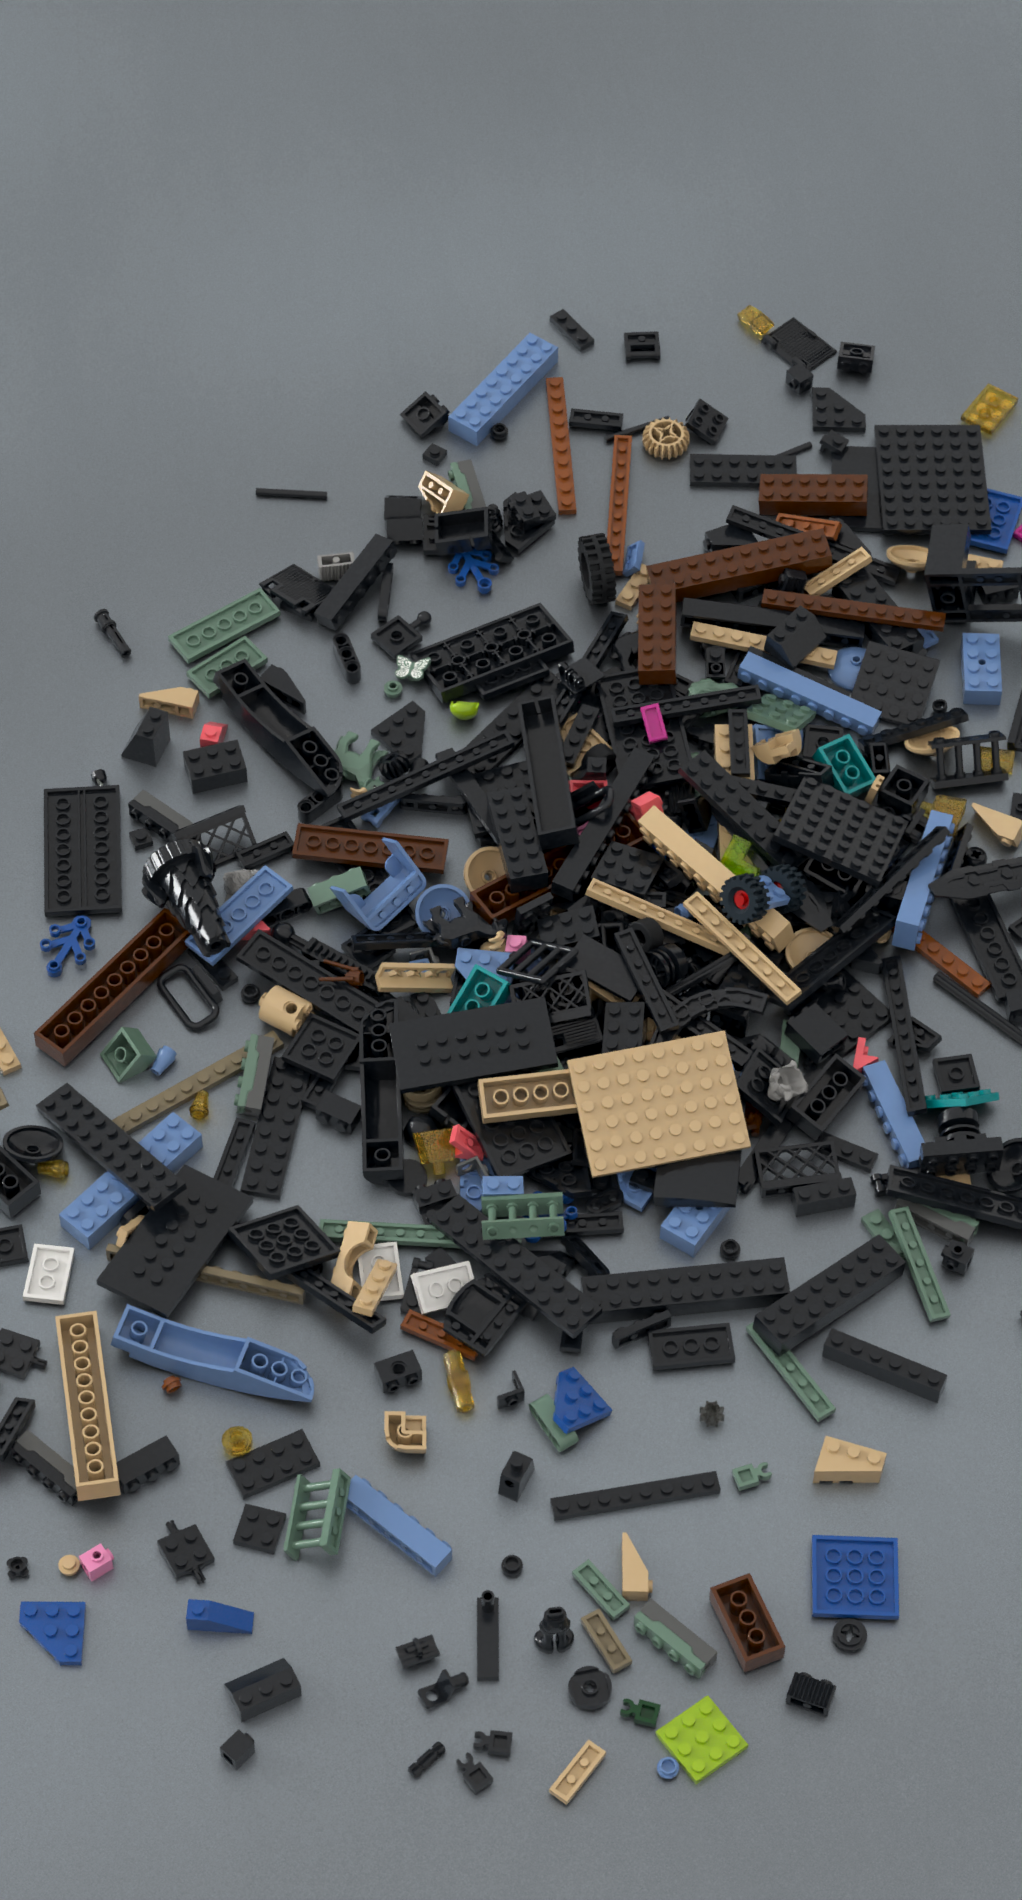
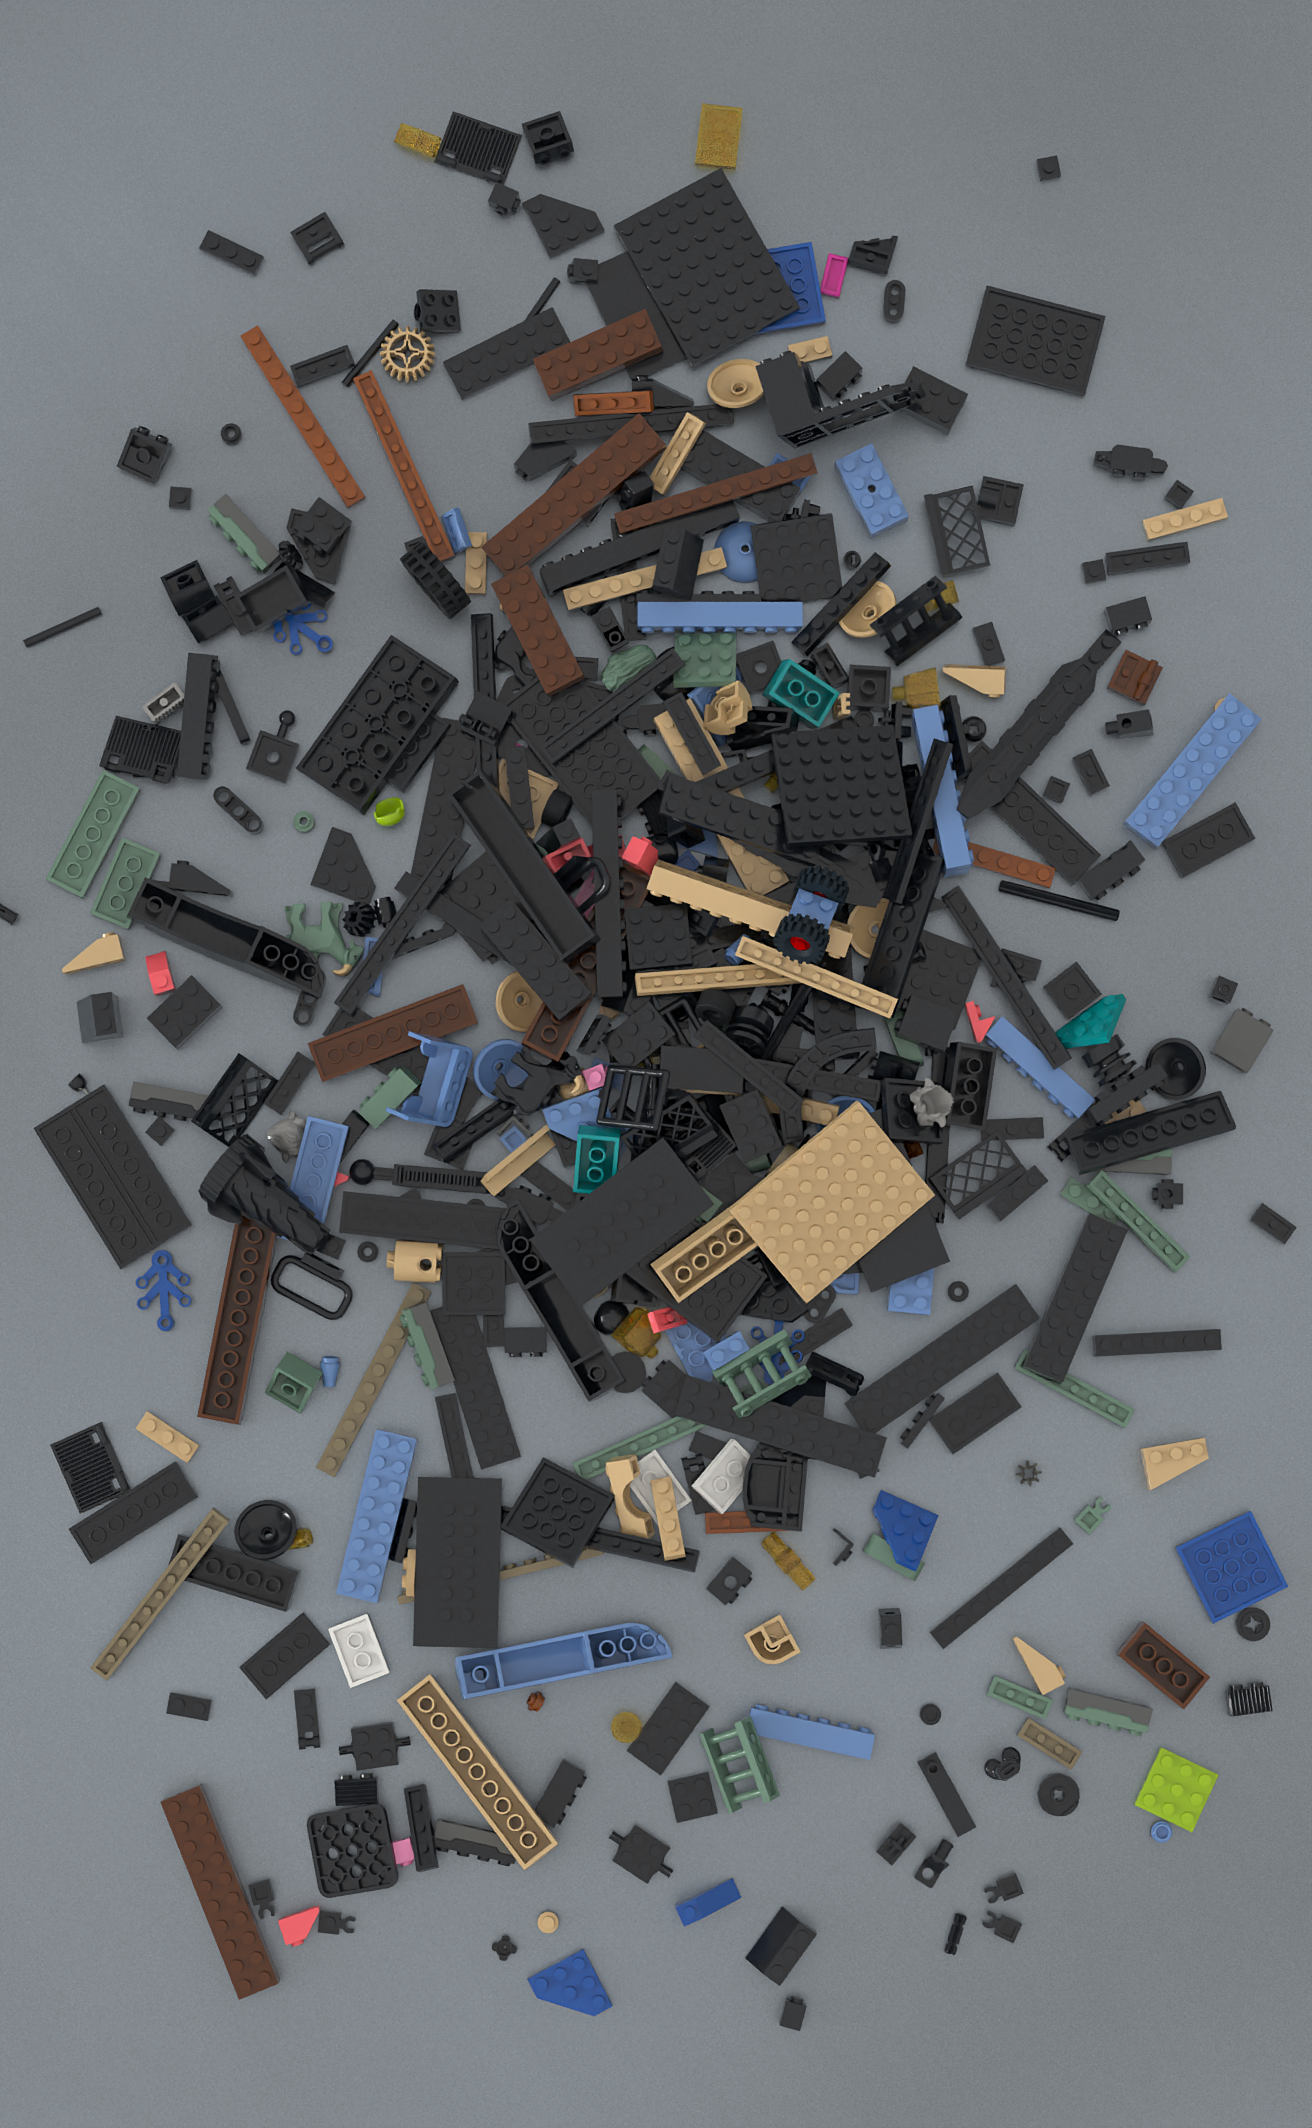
camera: 25 degrees left, 30 degrees up
black plate [36,1083,187,1212] -> none
bright pink brick [79,1543,114,1582] -> none
clear yellow cone [189,1090,209,1120] -> none
reddish brown plant [319,959,364,989] -> none
sand green animal [395,655,431,681] -> none
tan wedge [418,470,469,514] -> none
medium blue brick [448,333,558,446] -> none
dark grey bracket [456,1156,489,1179] -> none
tan plate [549,1739,606,1805] -> none
dark green plate [620,1699,661,1728] -> none
dark pink tile [640,703,668,744] -> none
clear neon green plate [720,834,760,877] -> none

